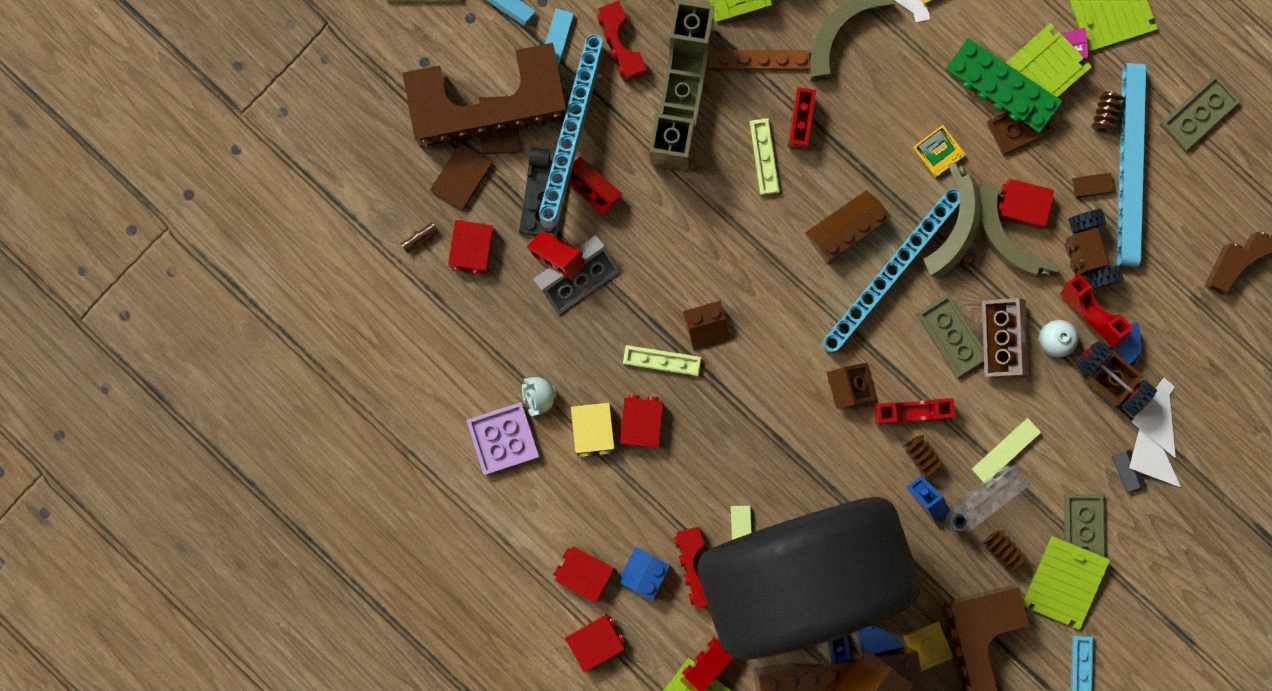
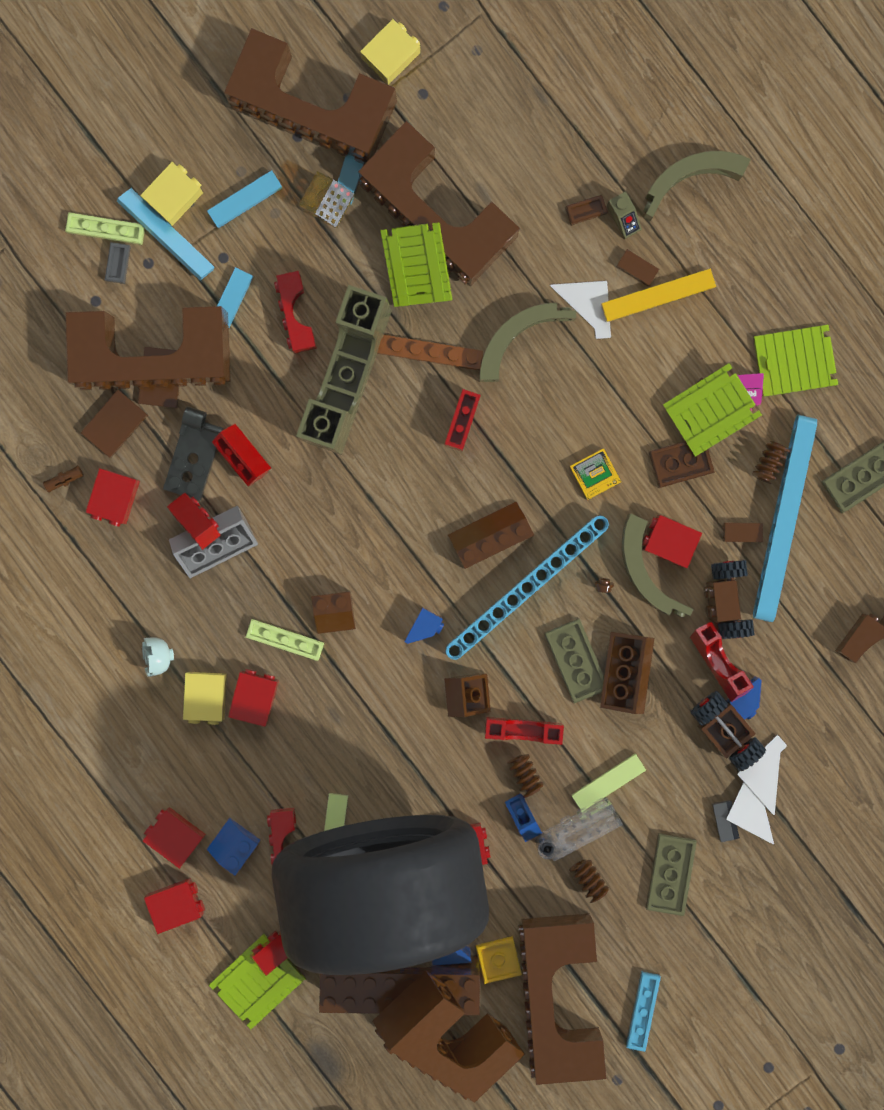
camera: 15 degrees right, 5 degrees up
lavender plate [466,402,539,475] -> none
medium azure beam [539,34,603,228] -> none
yellowish green tile [749,118,779,196] -> none
olive arch [923,161,981,279] -> none
green plate [946,38,1062,133] -> none
lime door [1023,535,1110,630] -> none
light aqua cylinder [1038,320,1079,358] -> none
none -> dark grey tile [105,242,131,284]
none -> blue slope [404,608,444,644]

